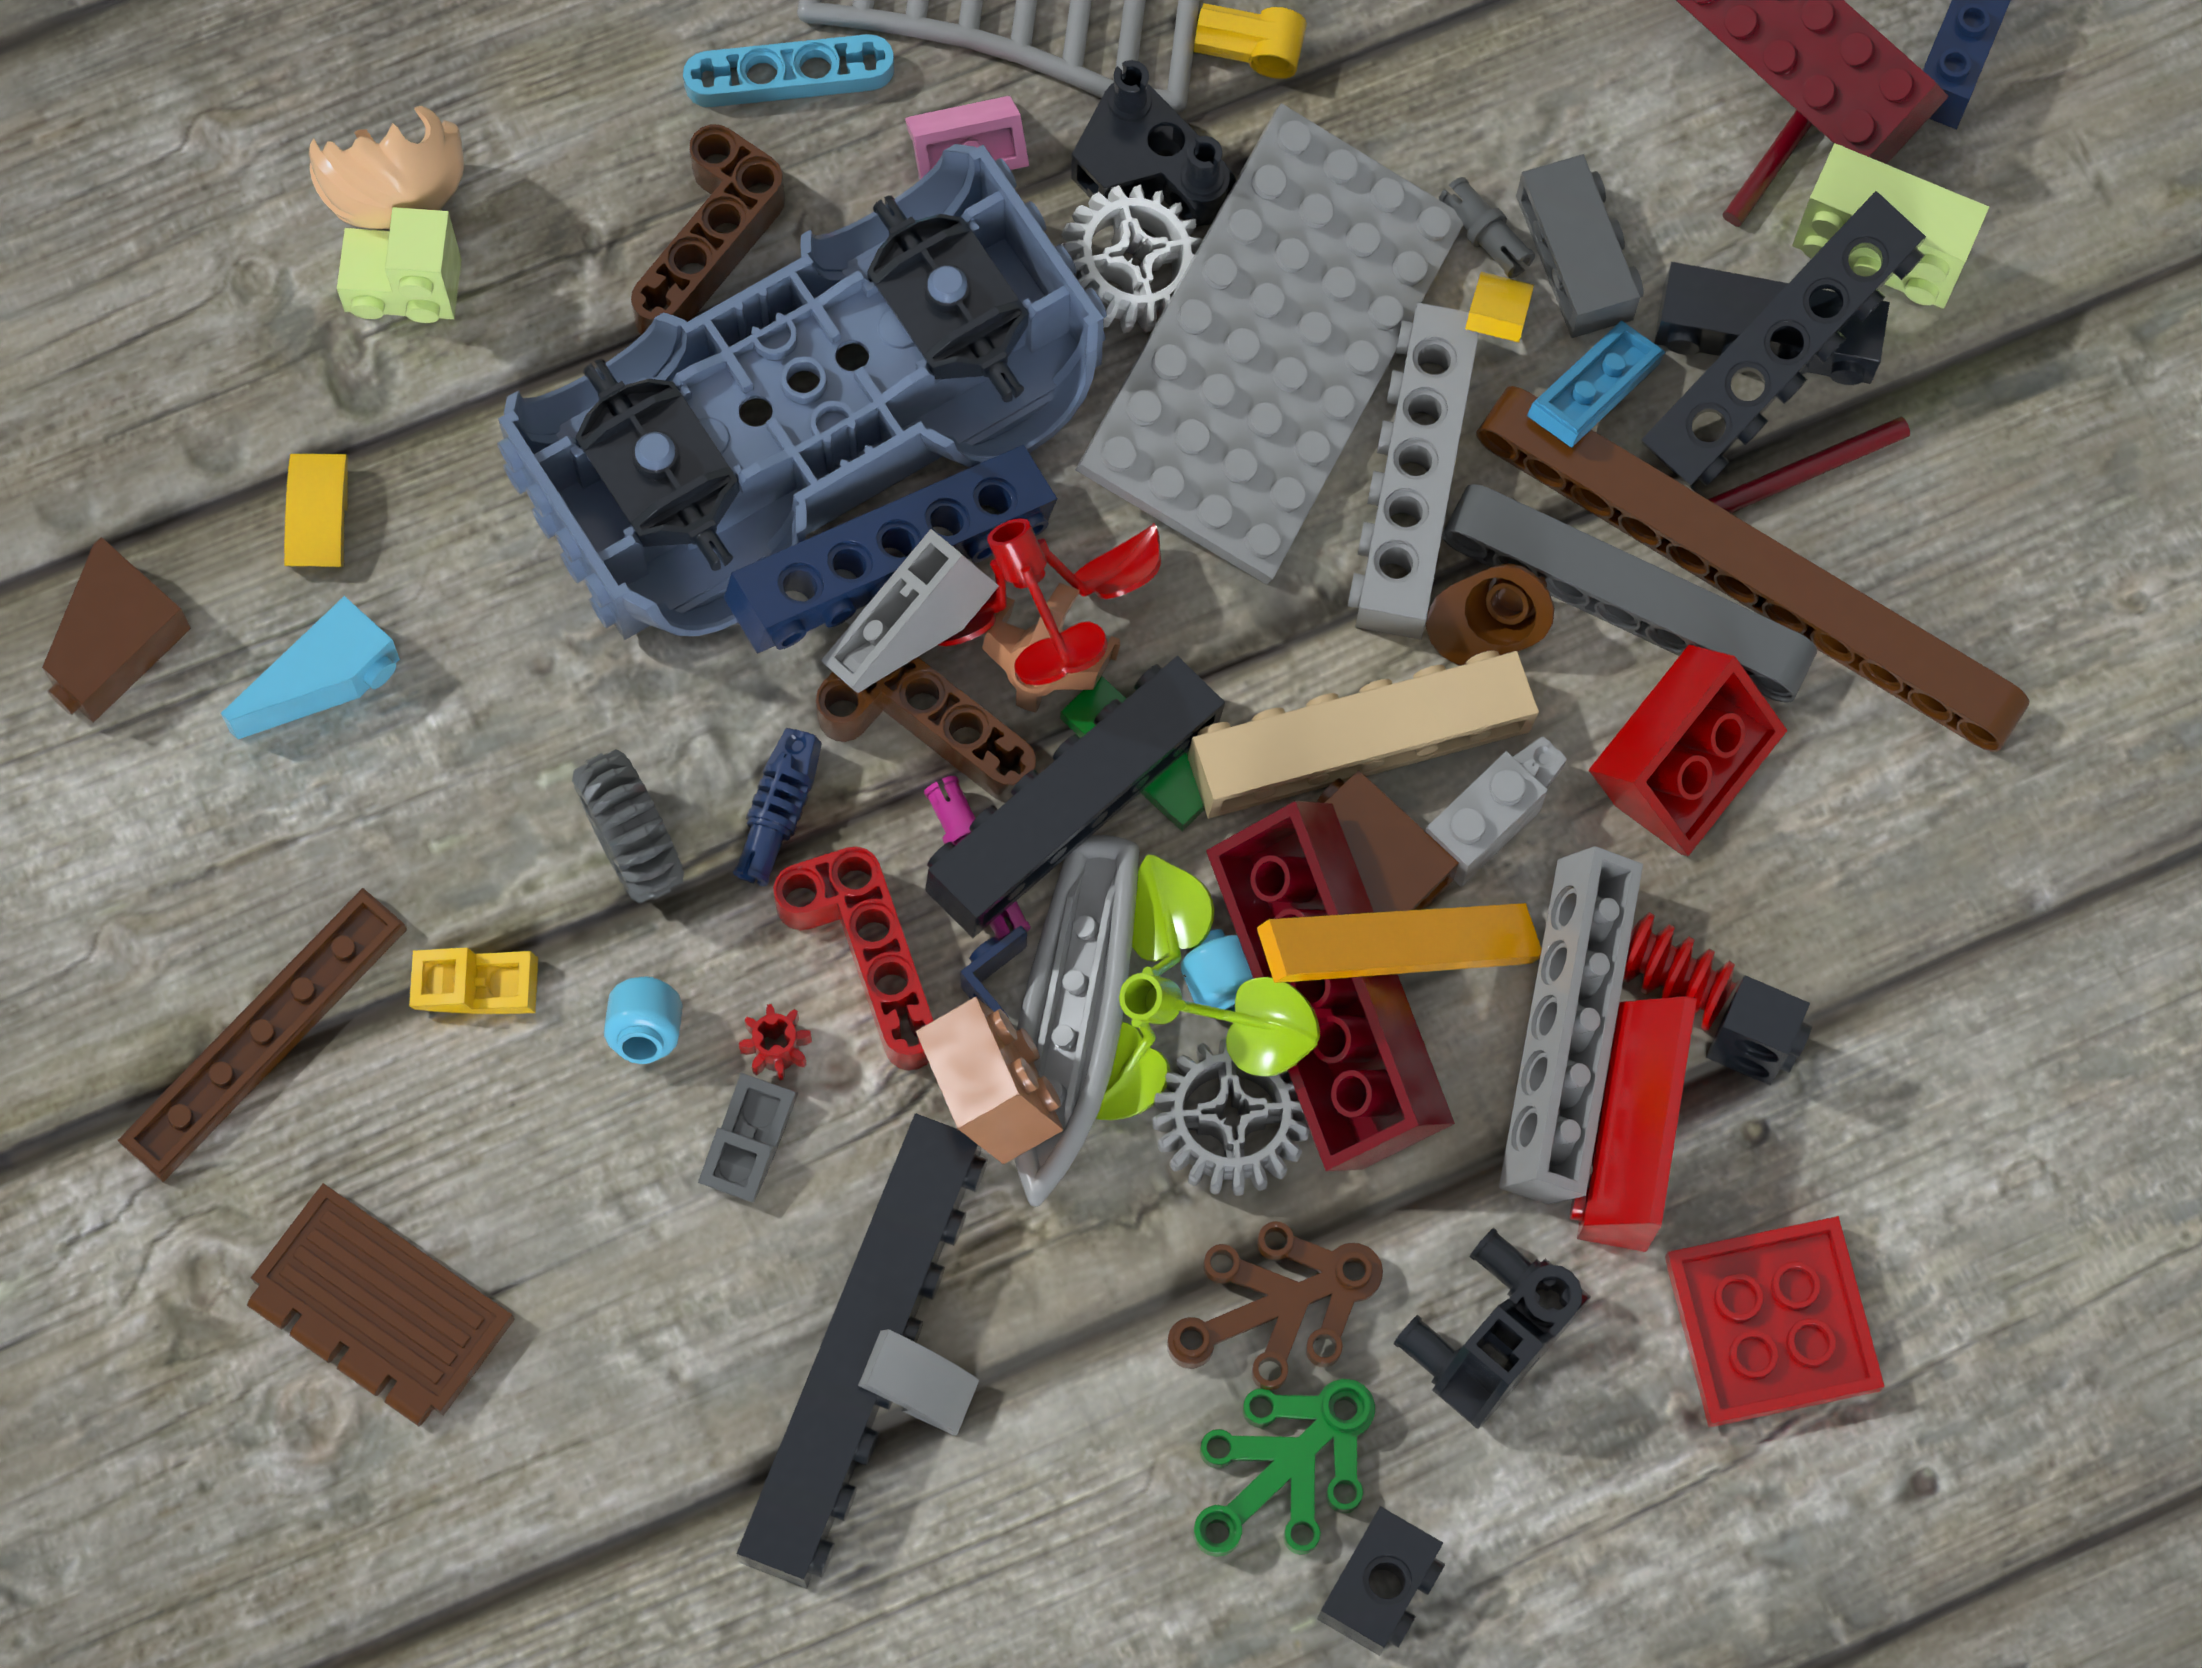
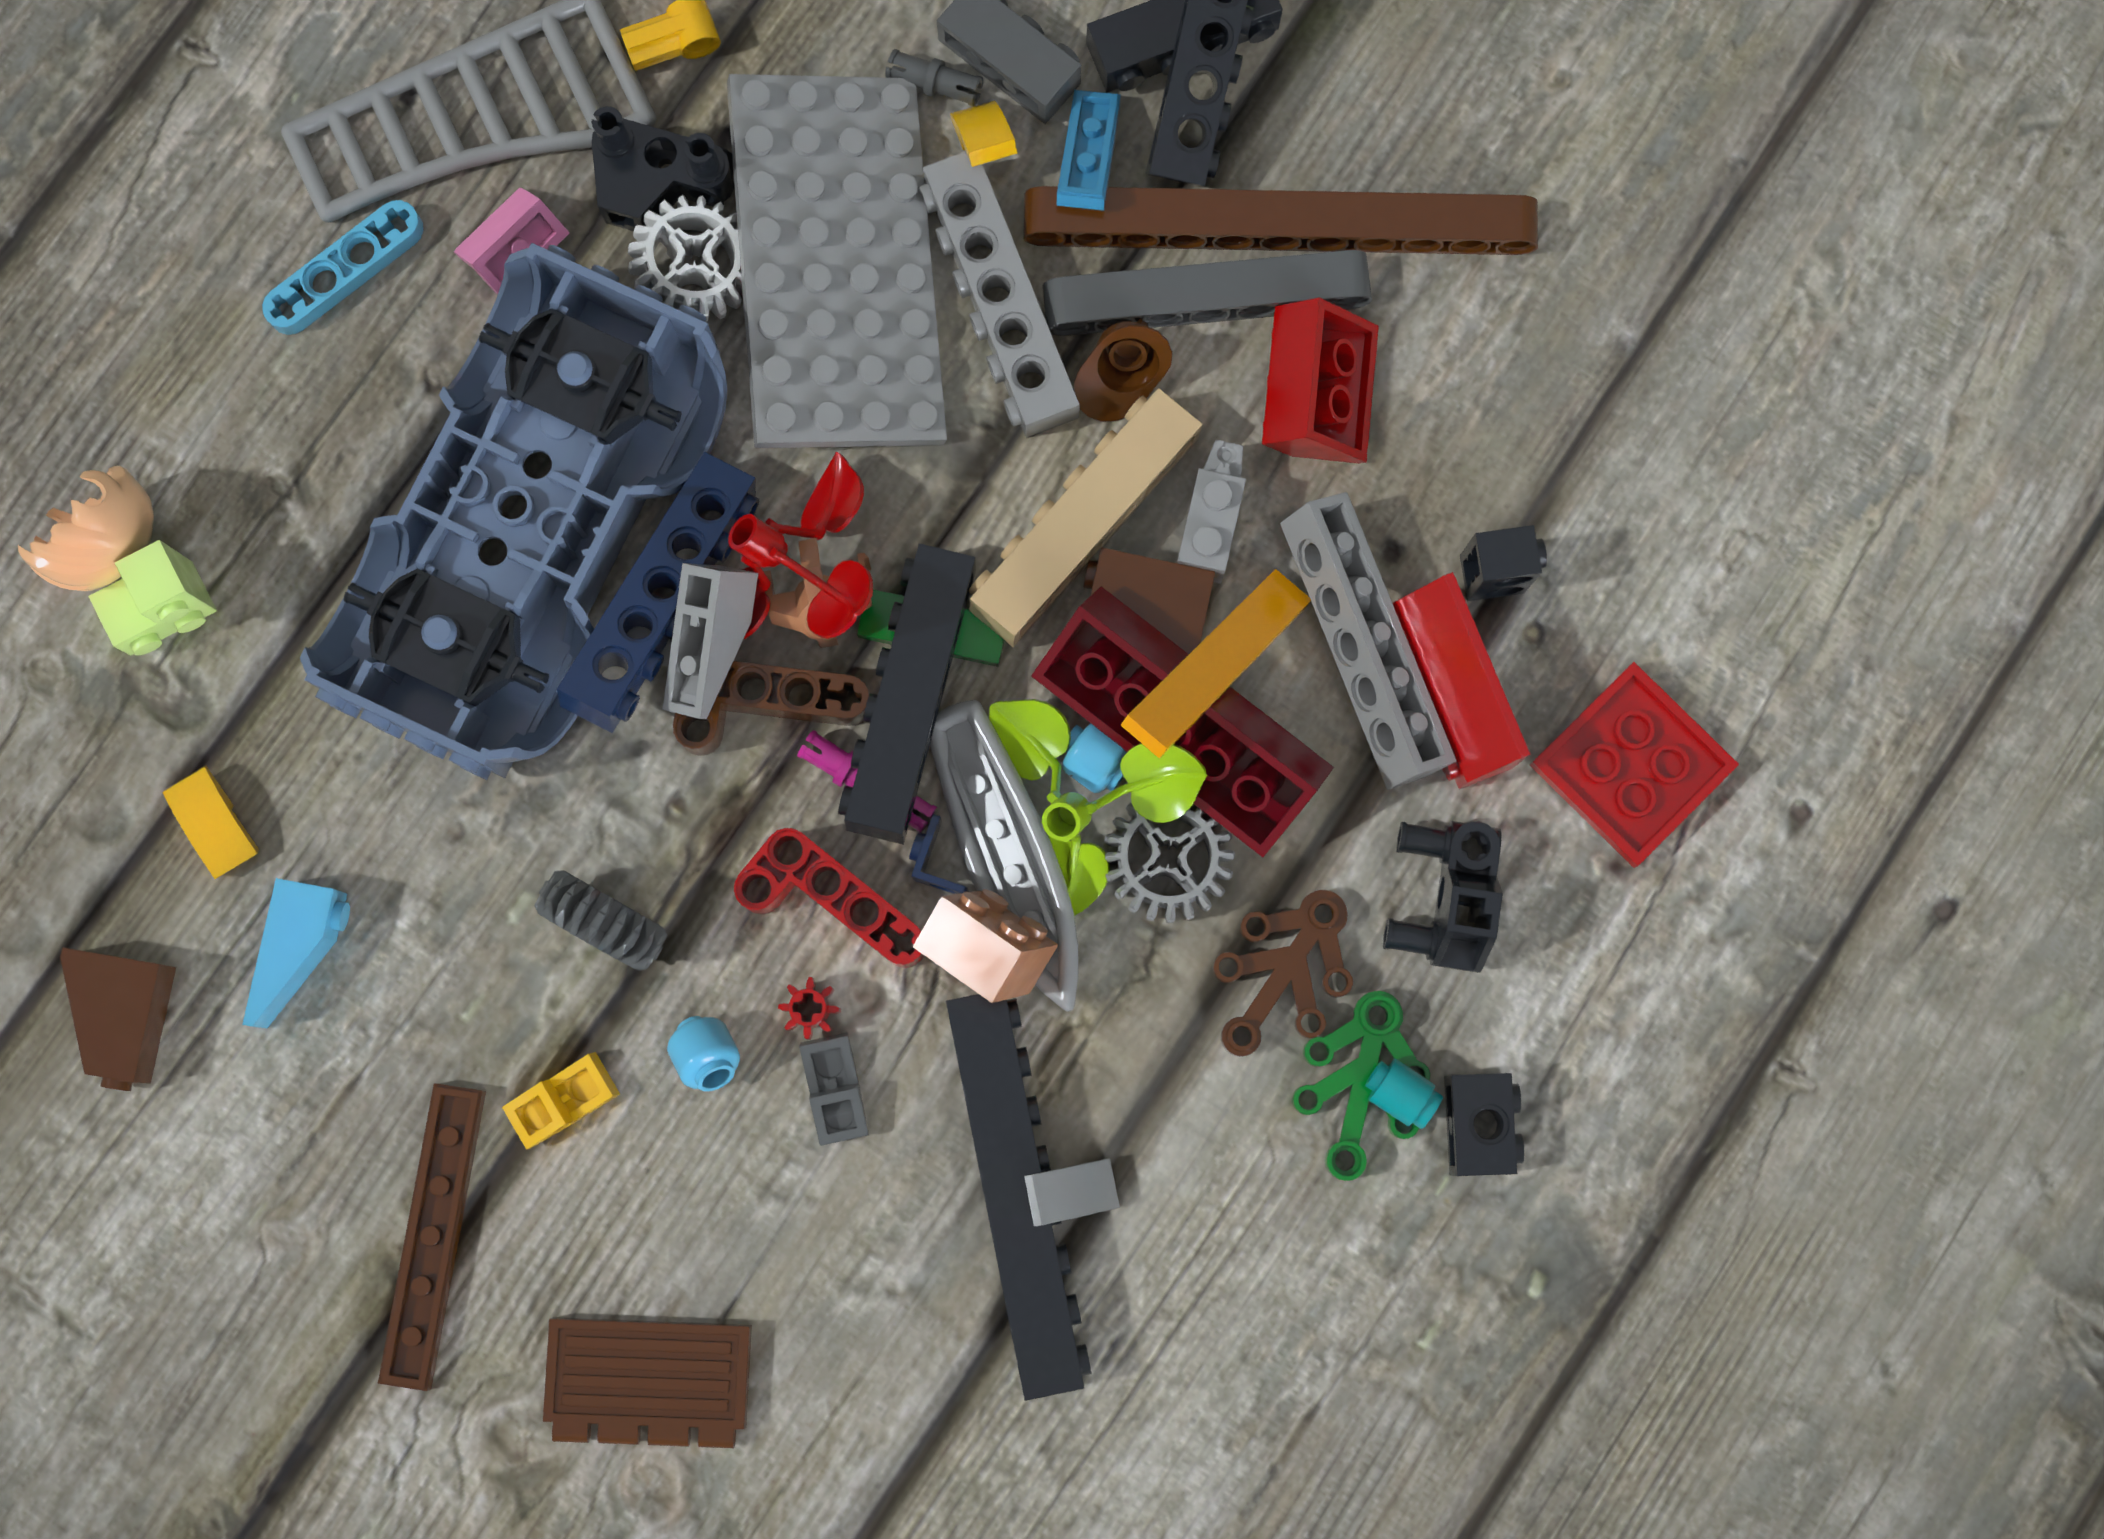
camera: 30 degrees left, 10 degrees up
reddish brown beam [631,124,785,335] -> none
dark blue hinge [733,728,822,886] -> none
red piece [1623,912,1739,1032] -> none
dark red bar [1708,416,1910,513] -> none
none -> teal brick [1365,1058,1443,1129]

